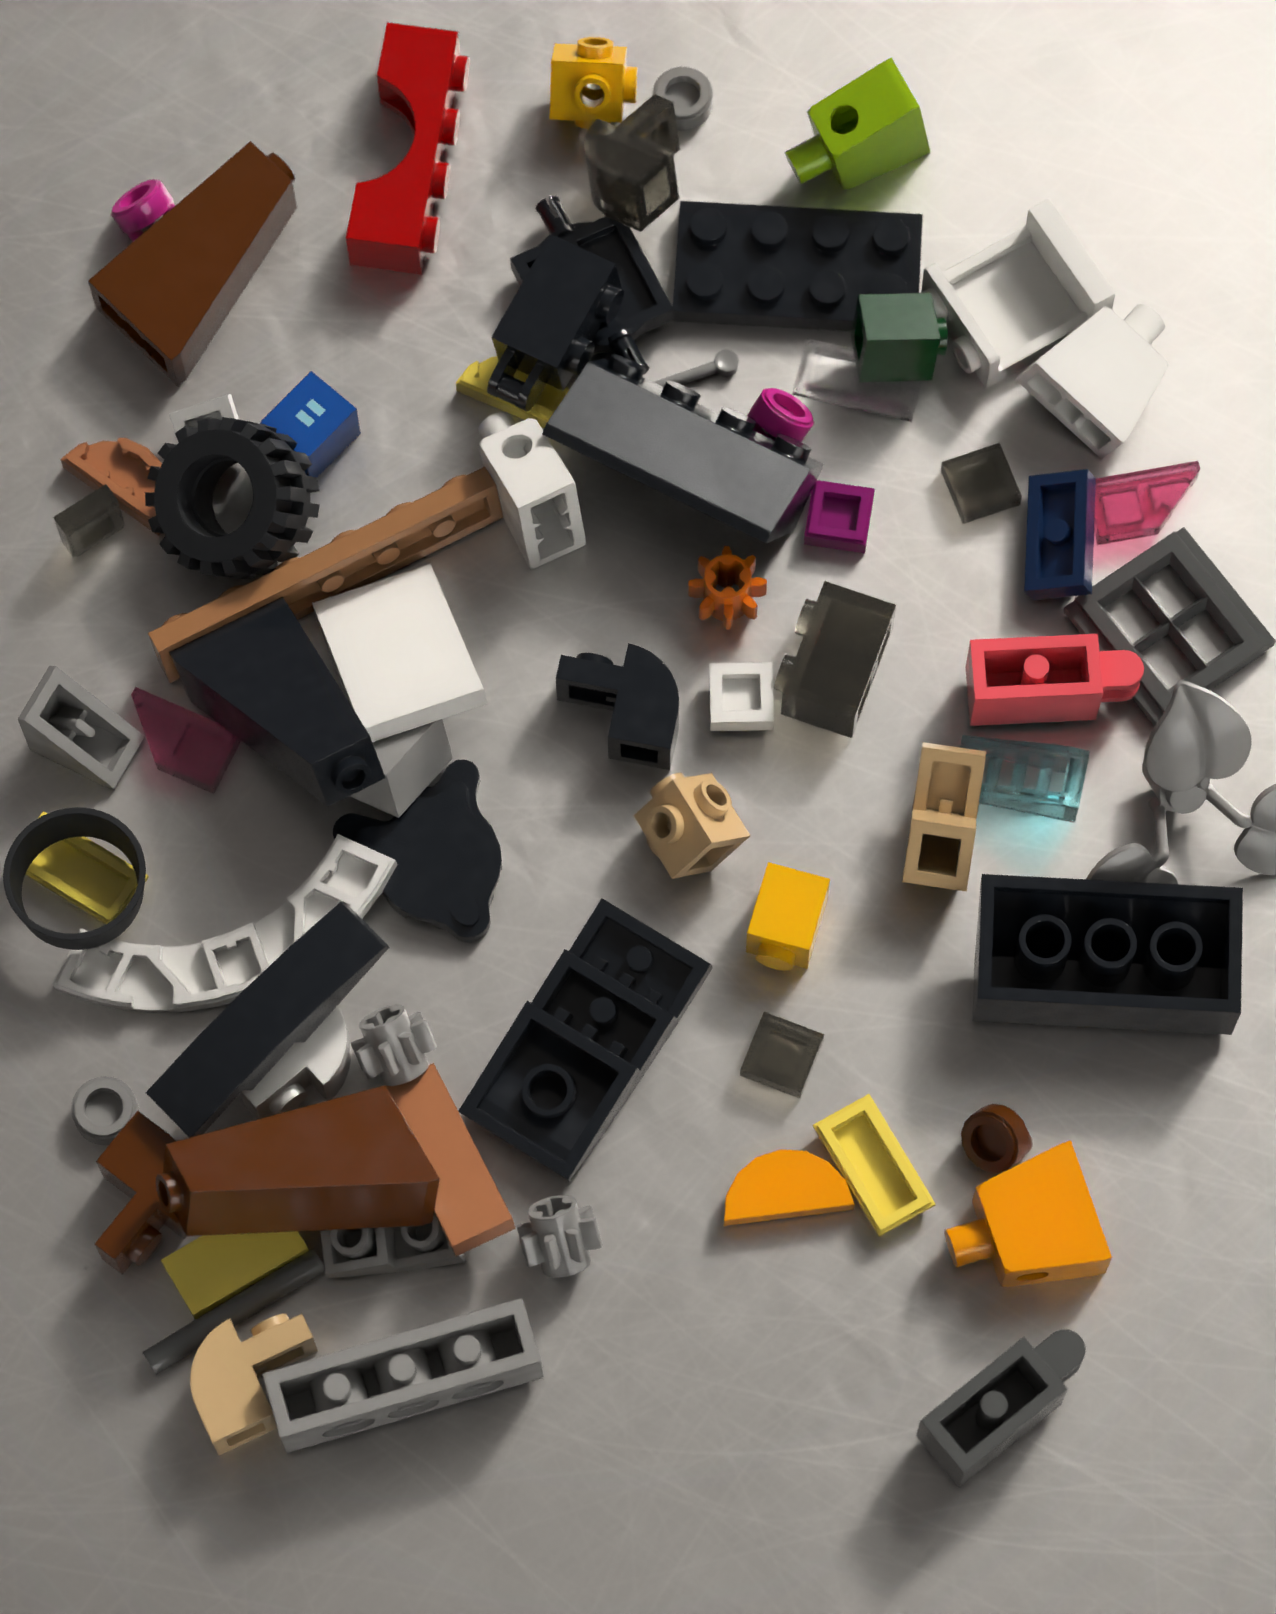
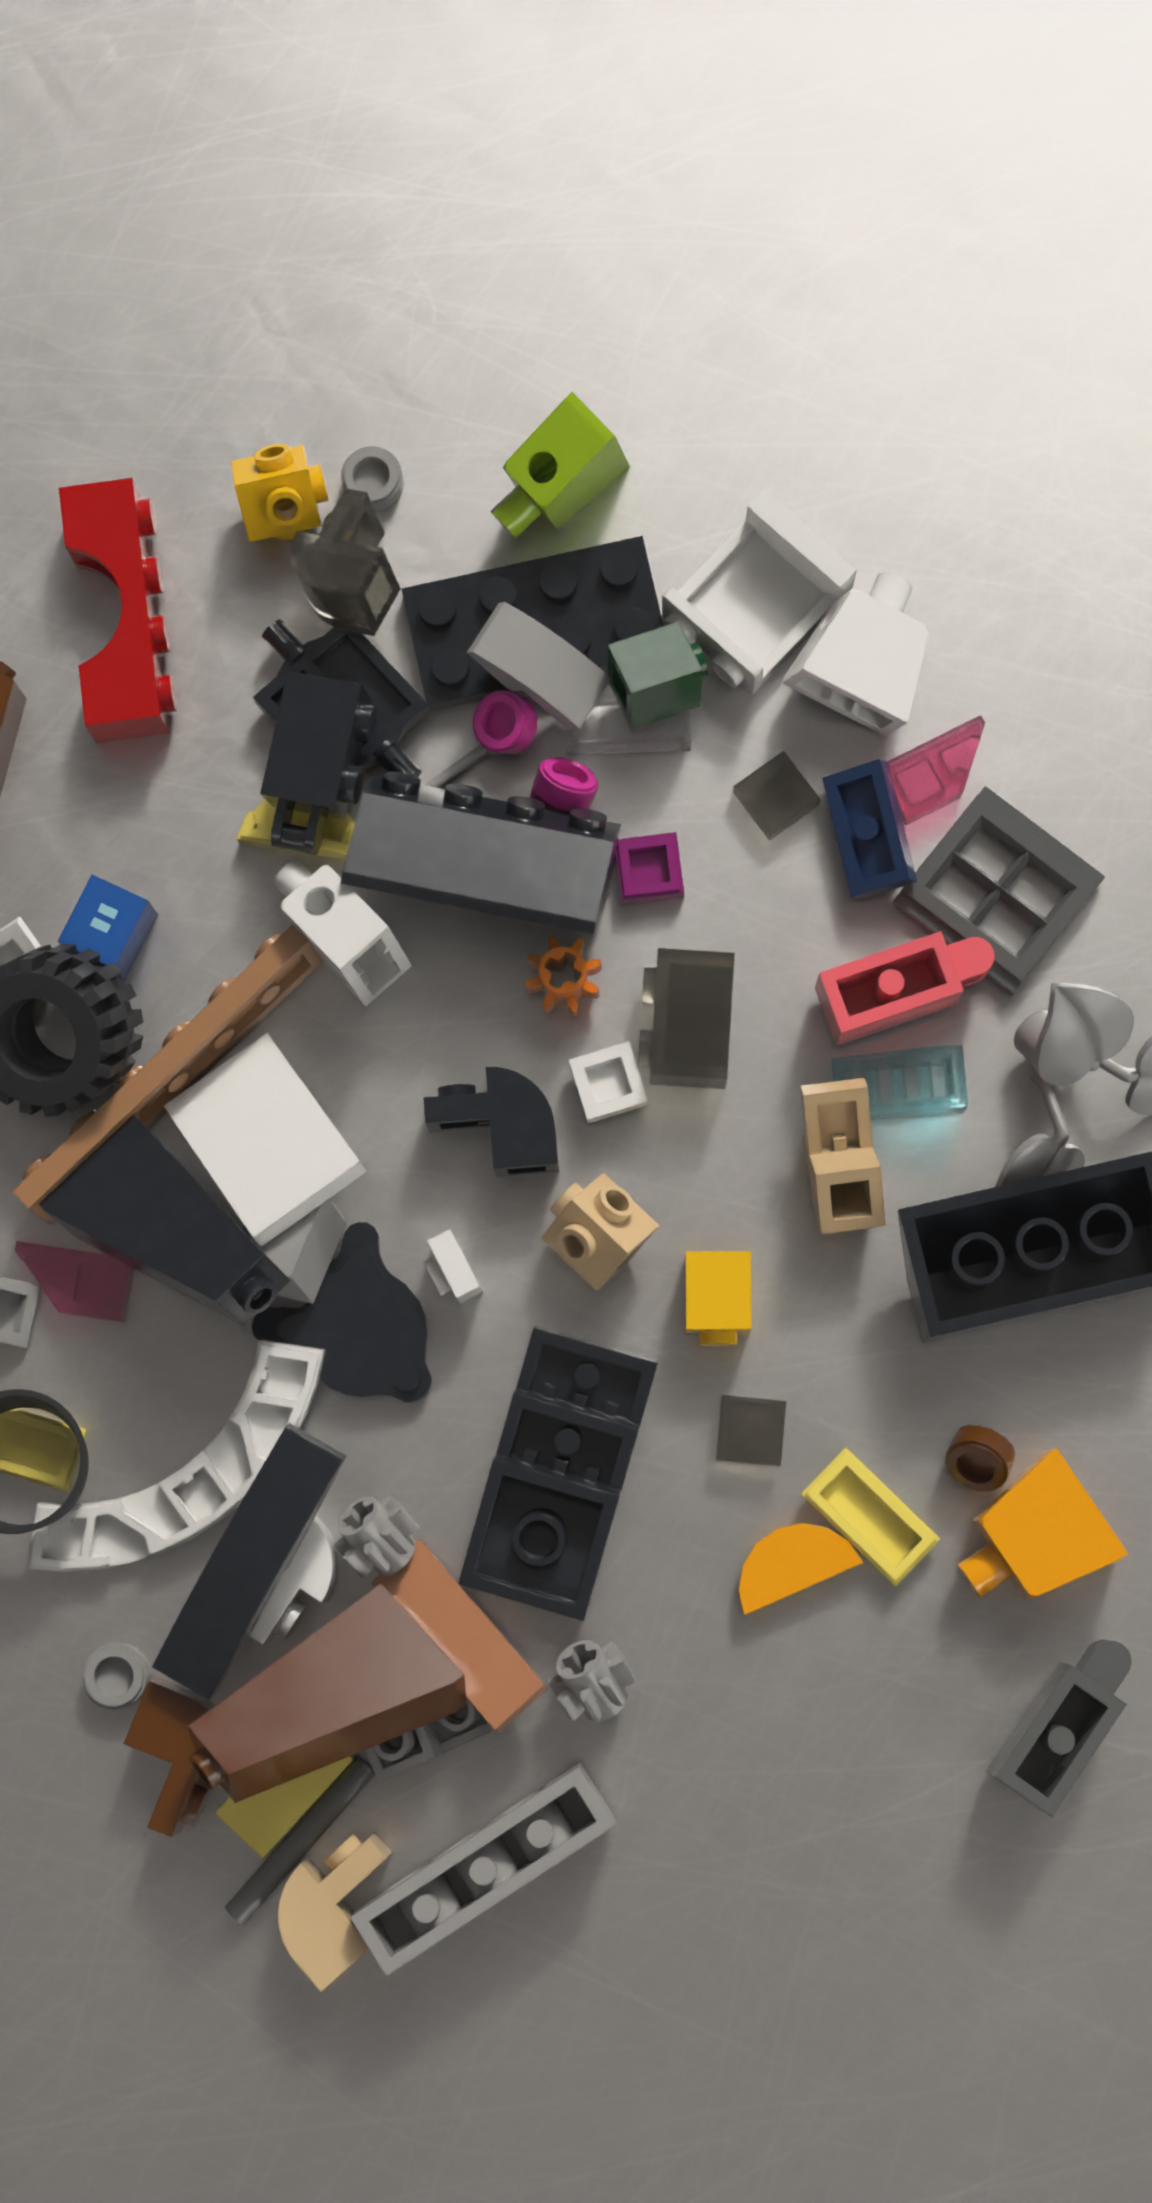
camera: 10 degrees left, 10 degrees up
none -> white plate [423,1229,483,1304]
none -> light grey slope [467,602,612,729]
none -> dark pink tile [473,690,537,754]

